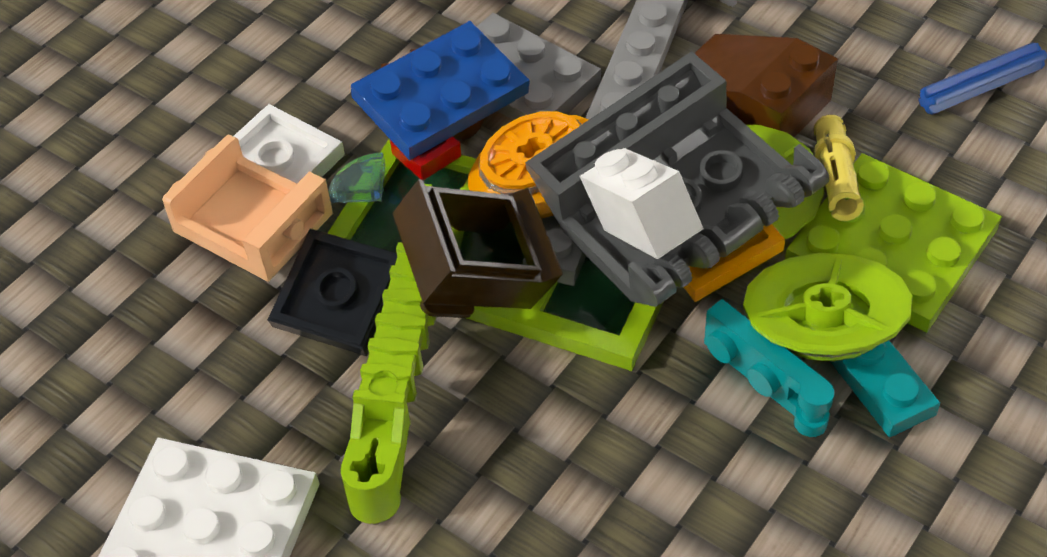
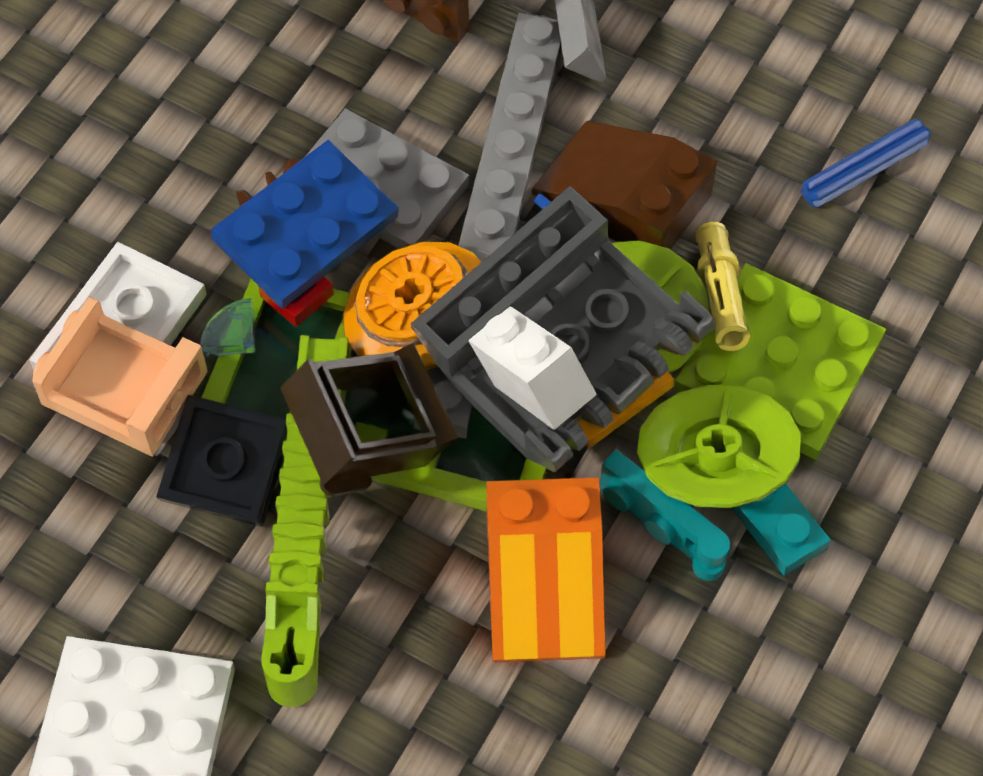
camera: 10 degrees left, 10 degrees up
none -> slope [486,477,606,663]

